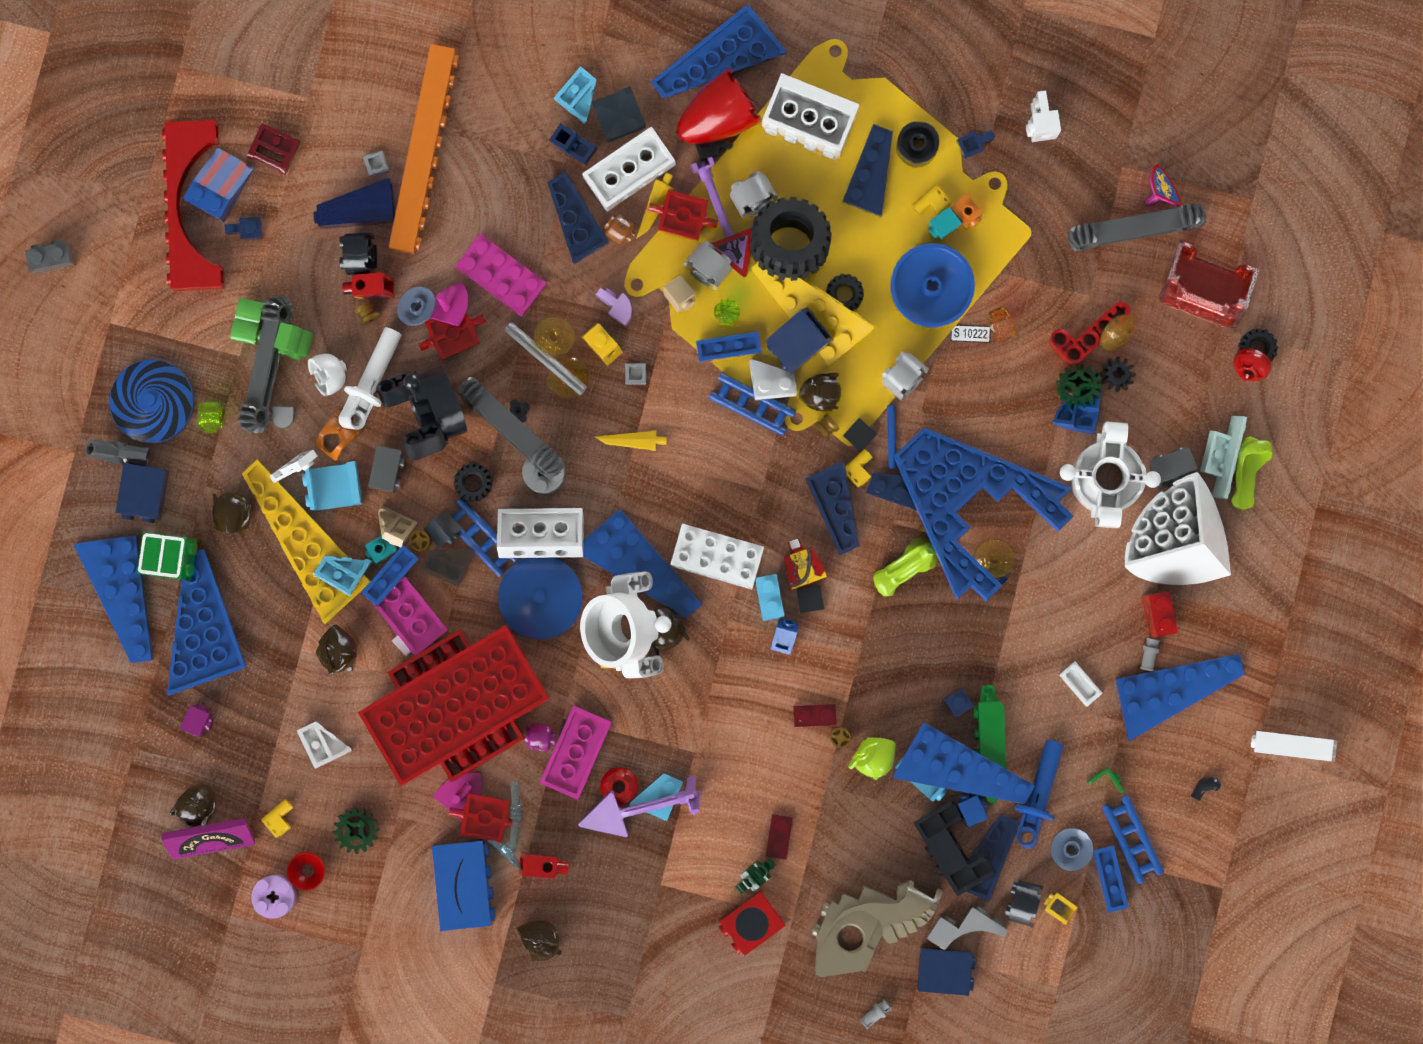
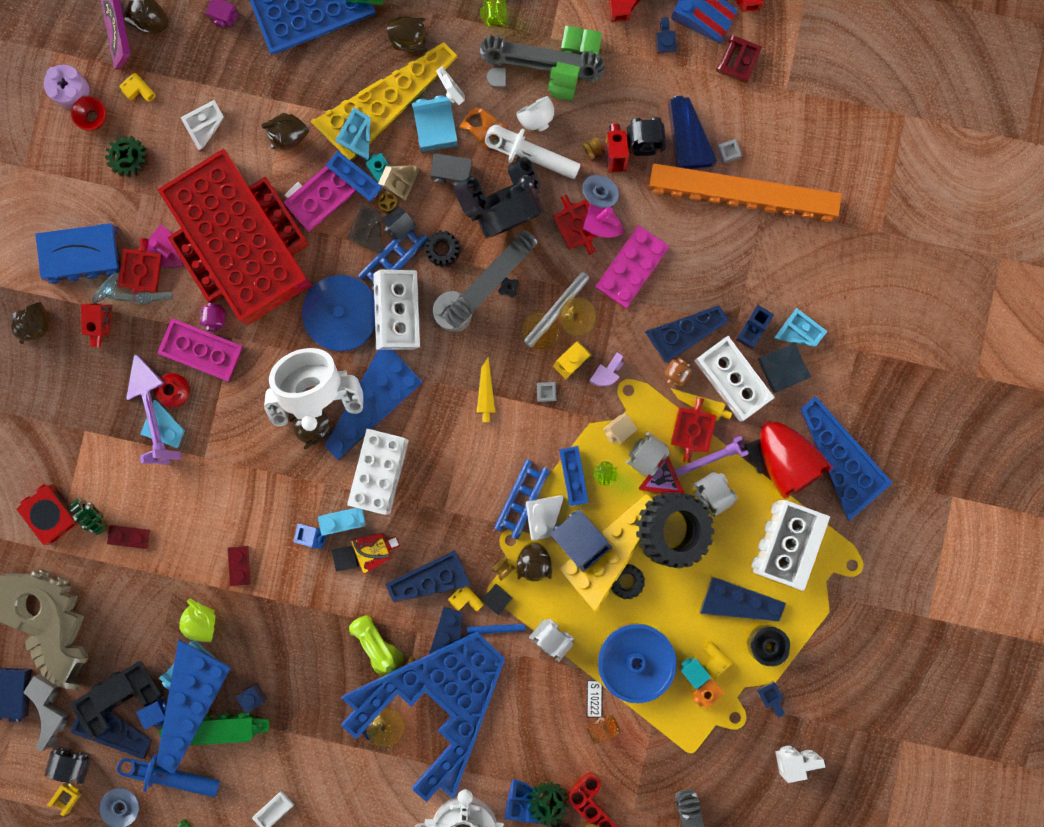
camera: 80 degrees right, 0 degrees up
pearl gold wheel [830,727,851,748] -> none

